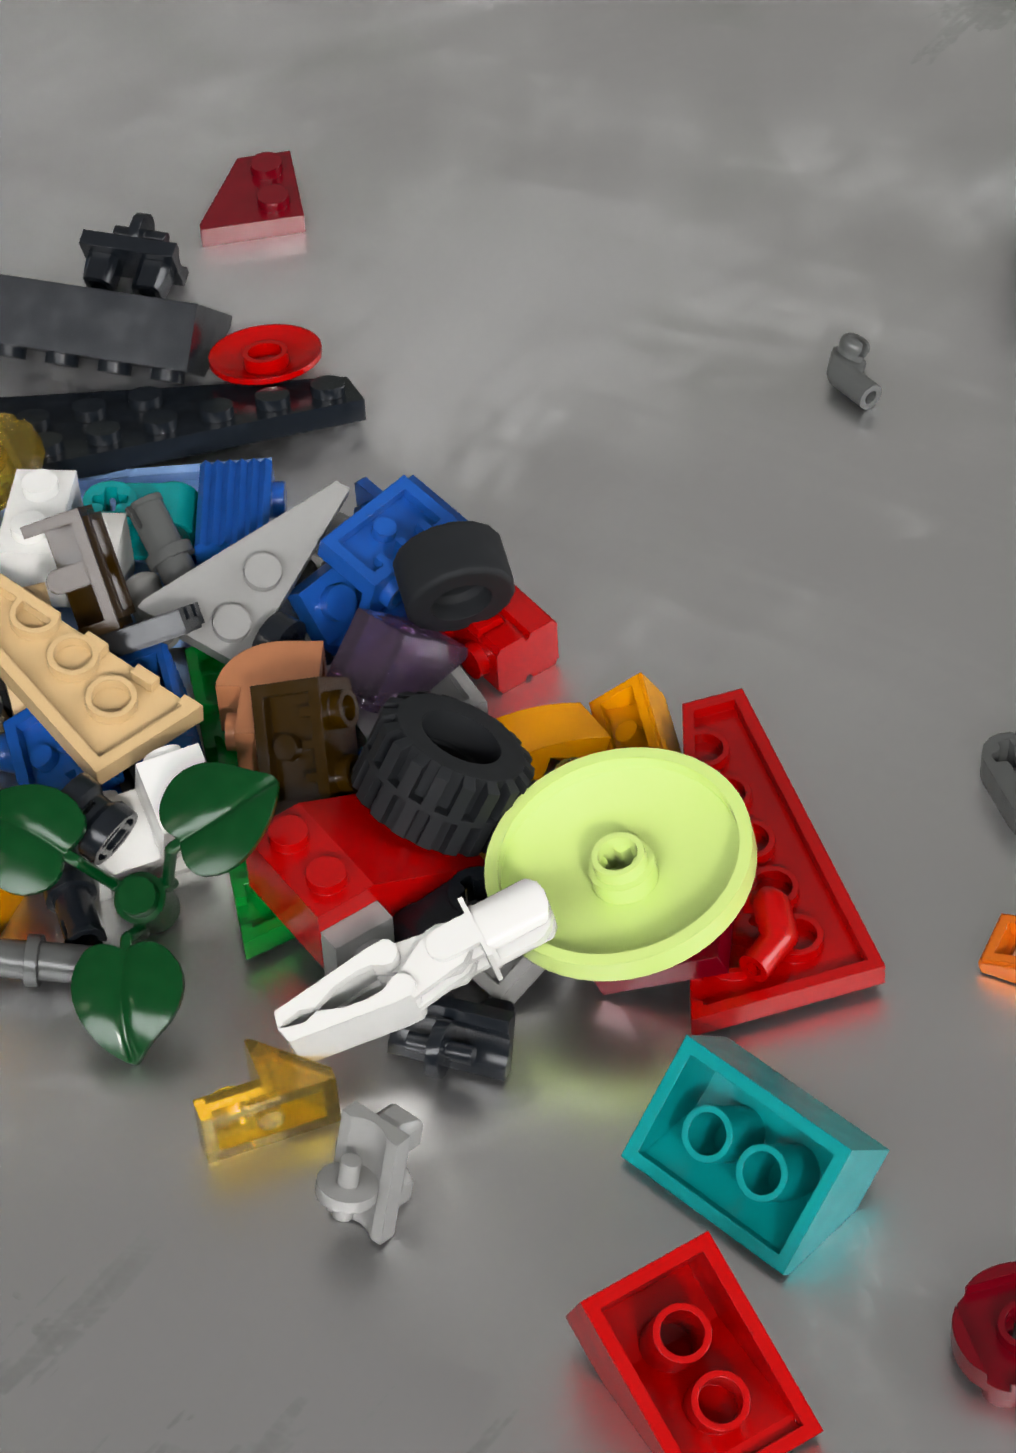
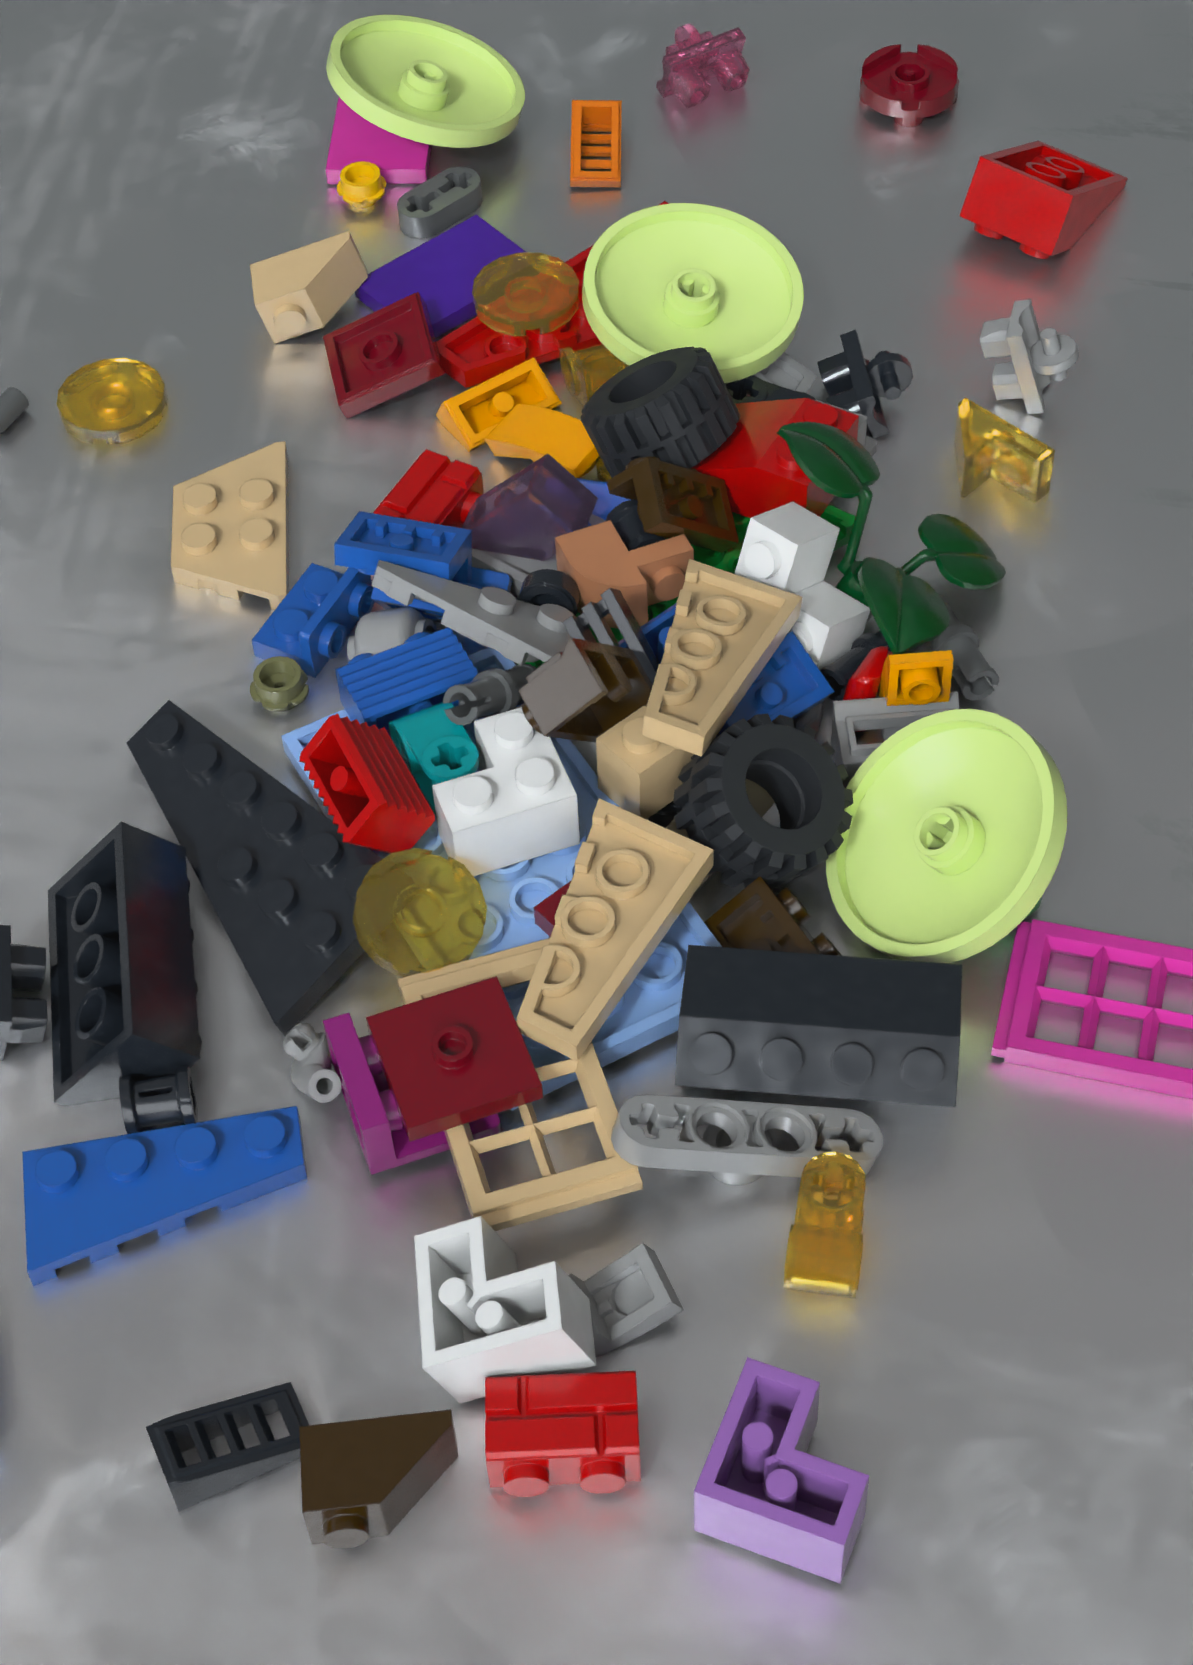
camera: 115 degrees left, 5 degrees up
black wheel [61,772,138,866] -> none
red dish [208,324,322,385] -> none
white arm [274,878,558,1066] -> none
black tyre [393,521,515,632] -> none
teal slope [621,1035,890,1275] -> none
none -> clear yellow tile [57,358,168,445]
none -> tan wing [171,441,289,610]
none -> tan slope [250,231,368,344]
none -> olive plate [250,656,309,712]
none -> red brick [299,713,435,856]
none -> dark red plate [323,292,445,419]
none -> dark purple tile [355,215,542,338]
none -> clear yellow tile [472,253,579,336]

